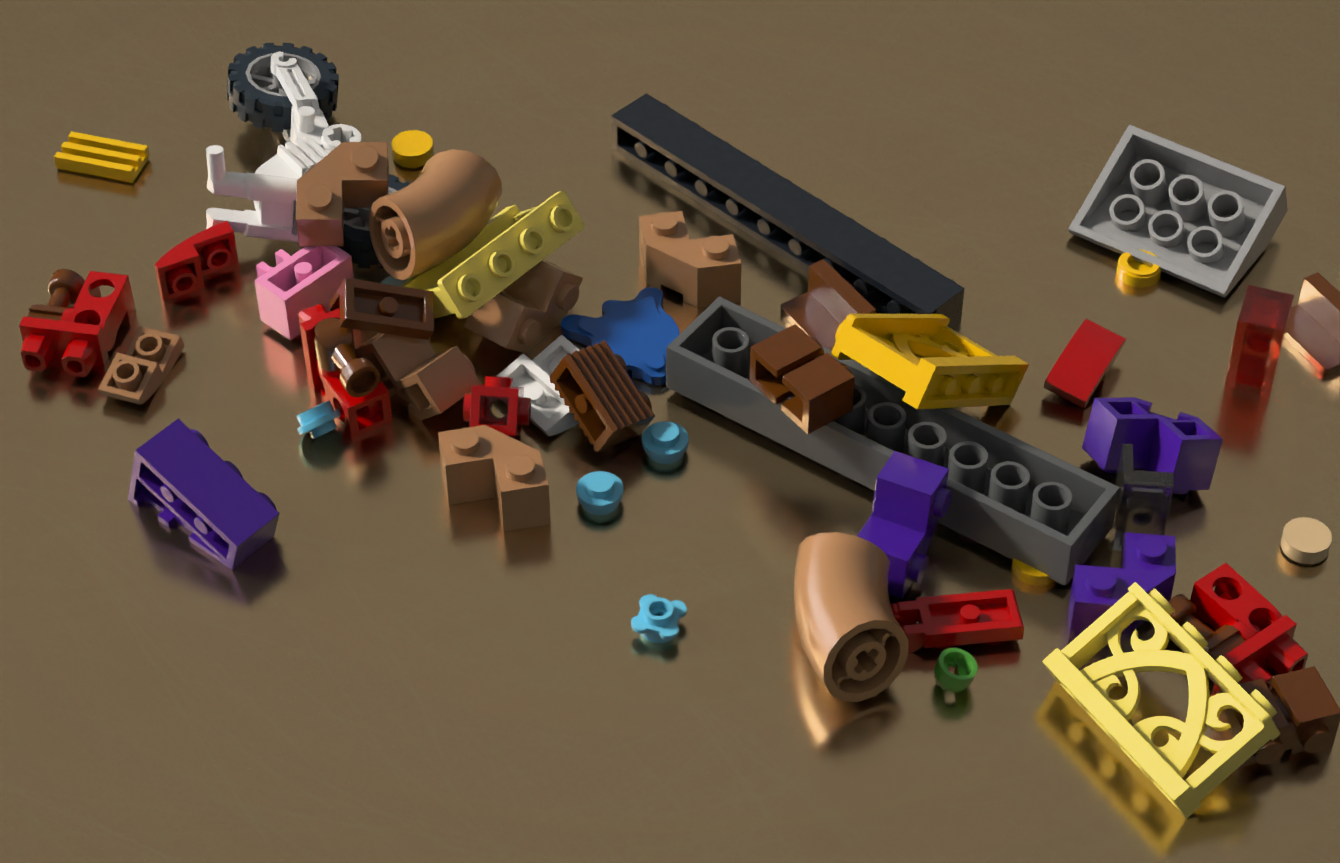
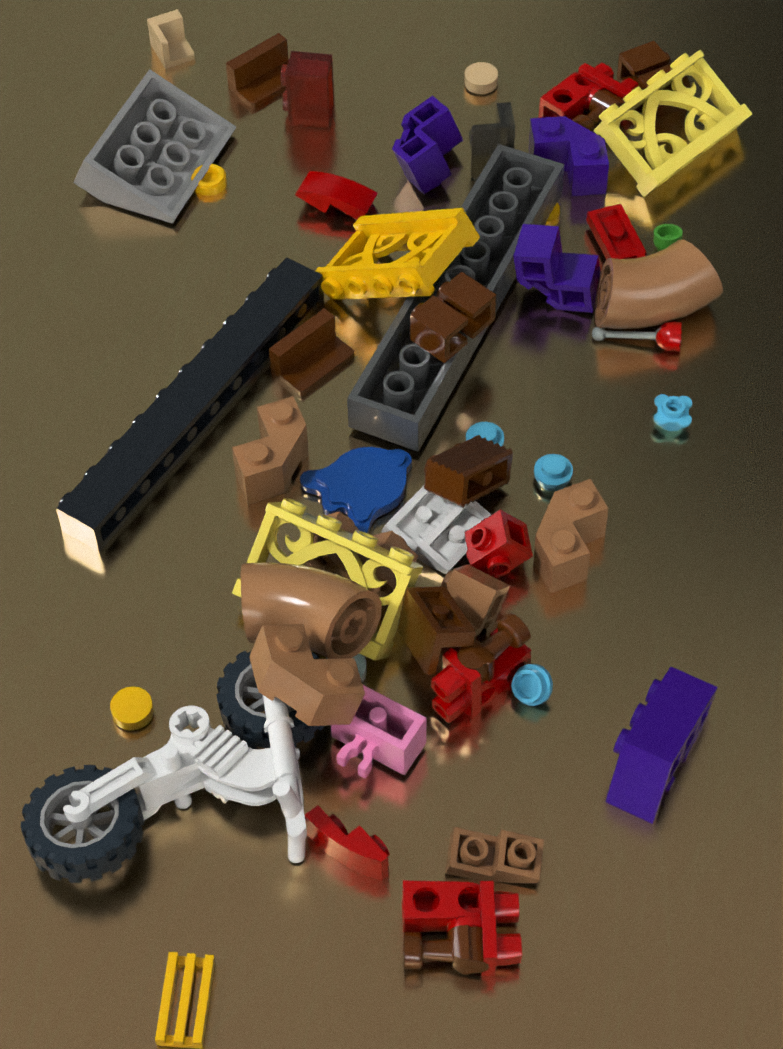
camera: 100 degrees left, 10 degrees up
none -> hinge [592,322,682,352]

